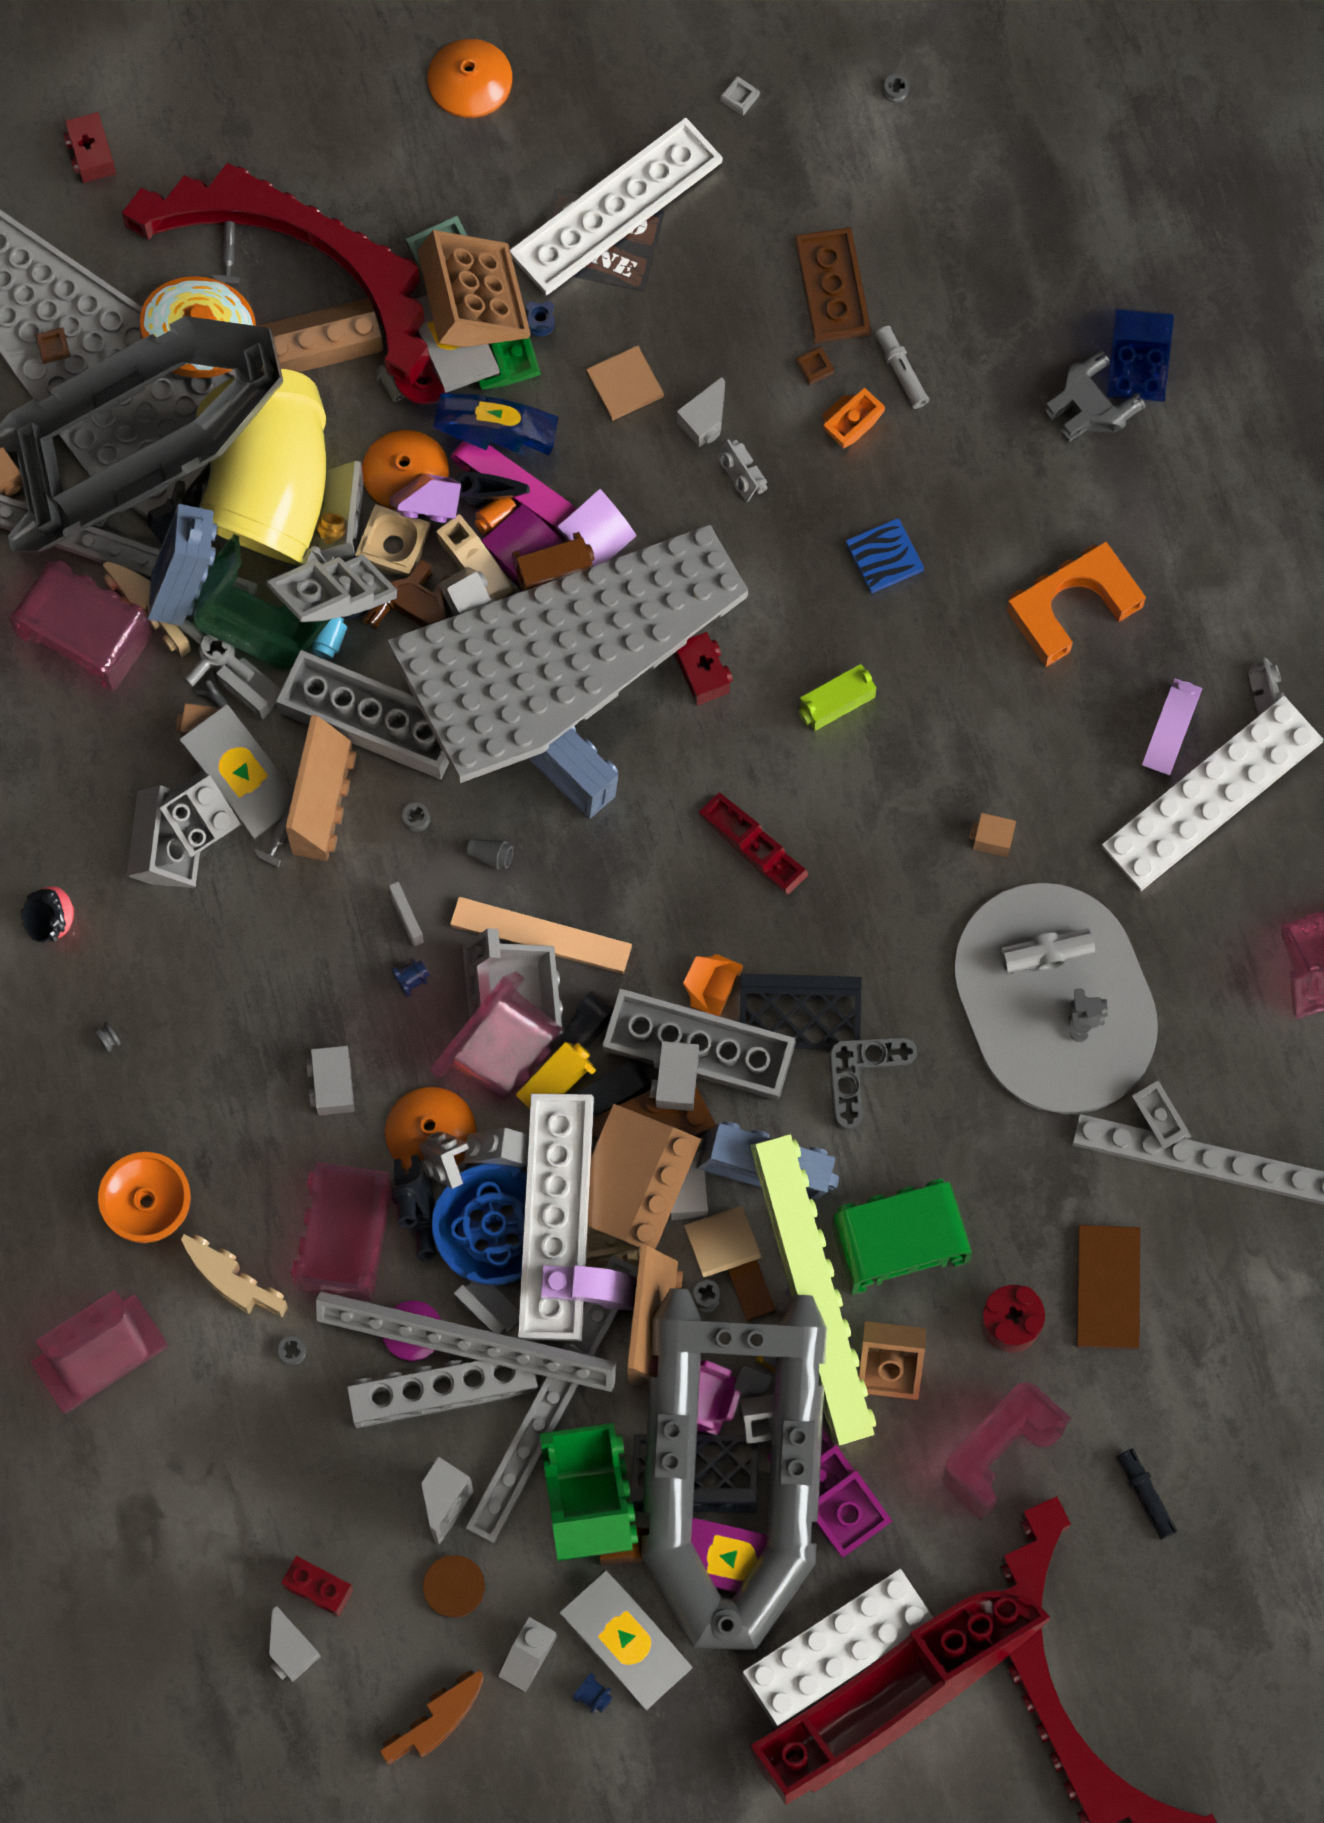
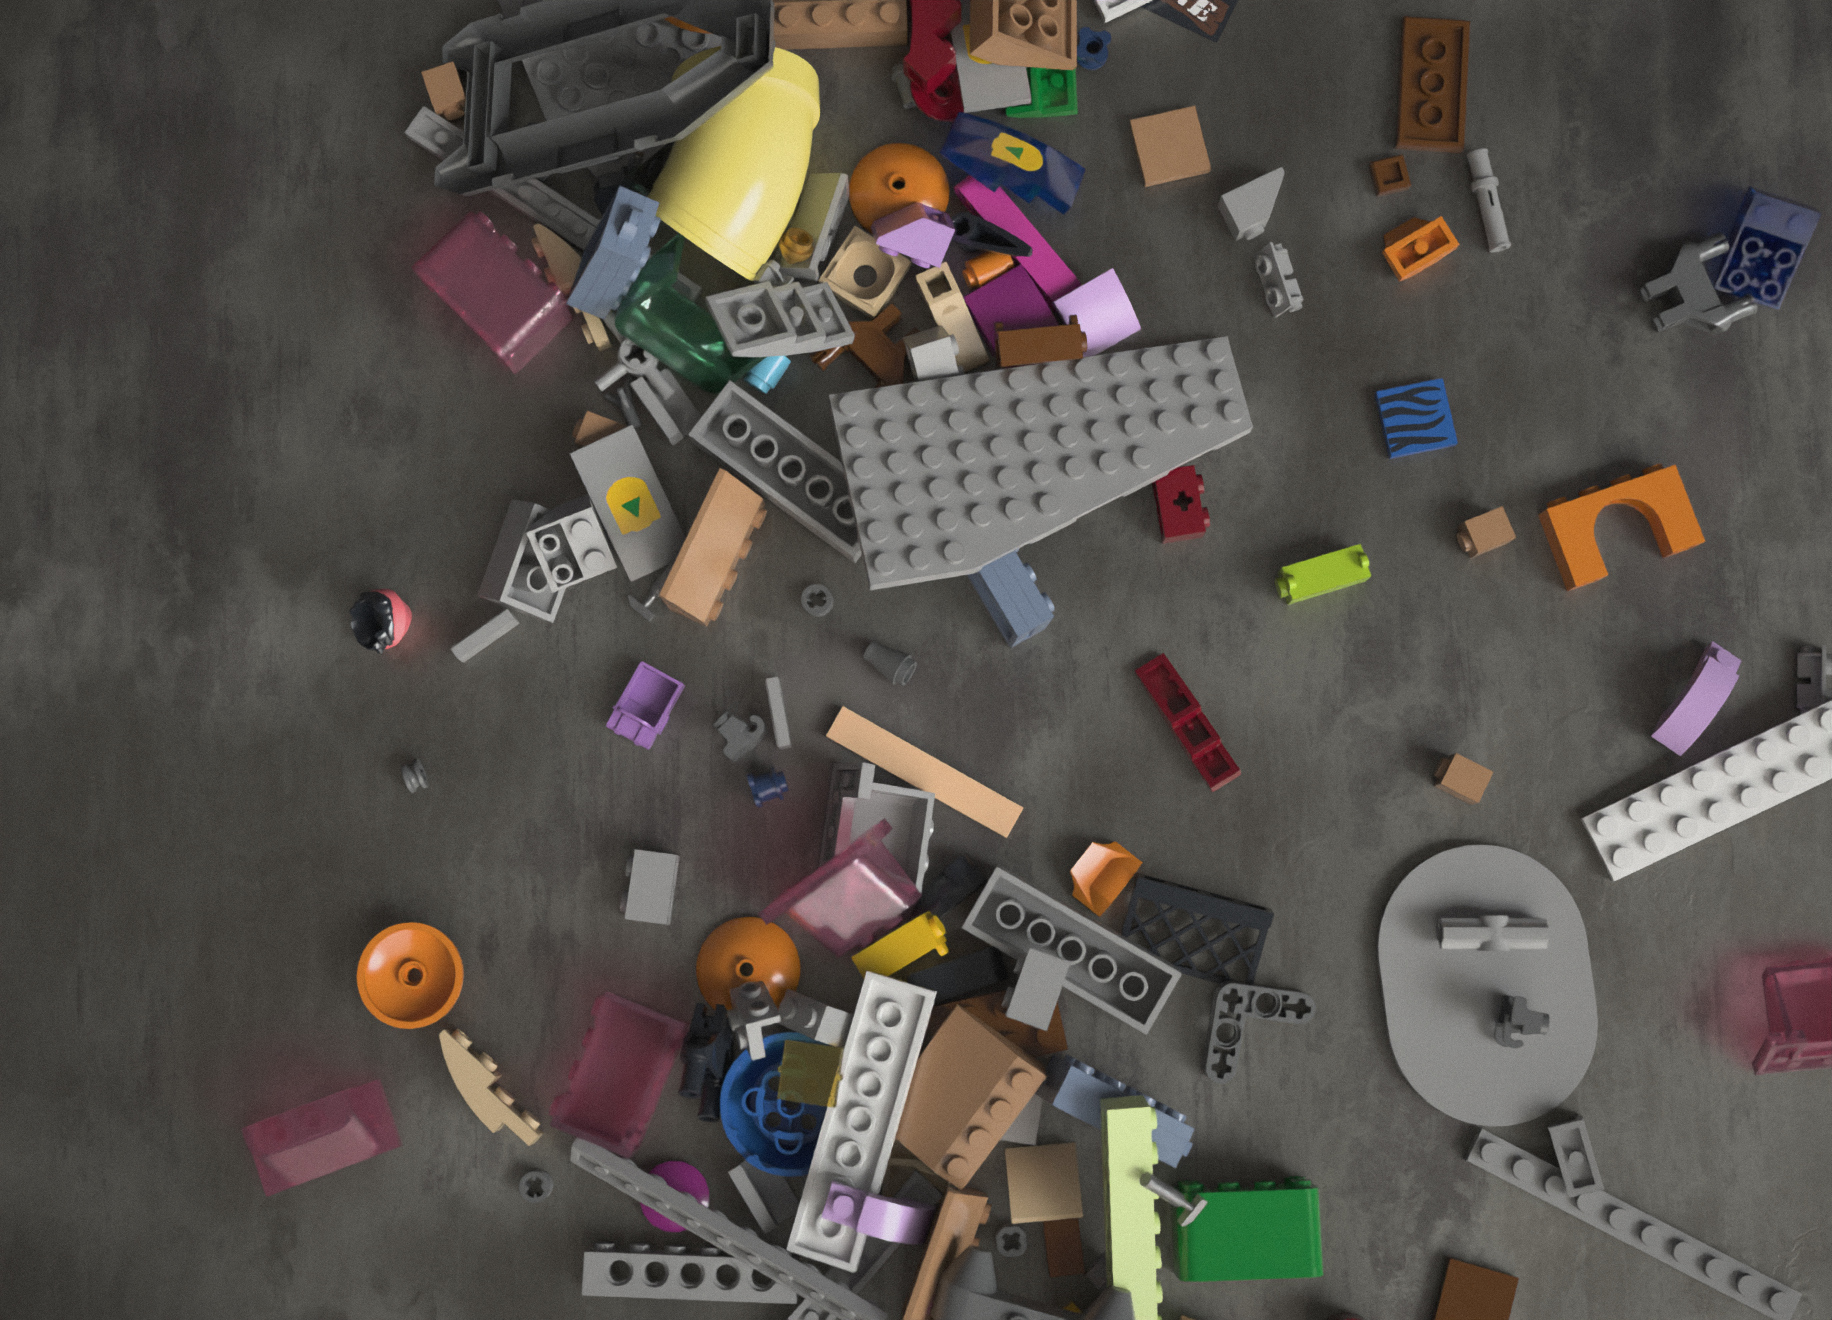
camera: 15 degrees right, 10 degrees up
none -> light grey tile [451,609,520,663]
none -> medium lavender piece [606,661,685,750]
none -> dark grey piece [713,711,767,762]
none -> clear yellow piece [777,1040,844,1108]
none -> flat silver piece [1140,1172,1208,1227]
none -> medium nougat brick [1457,506,1516,558]

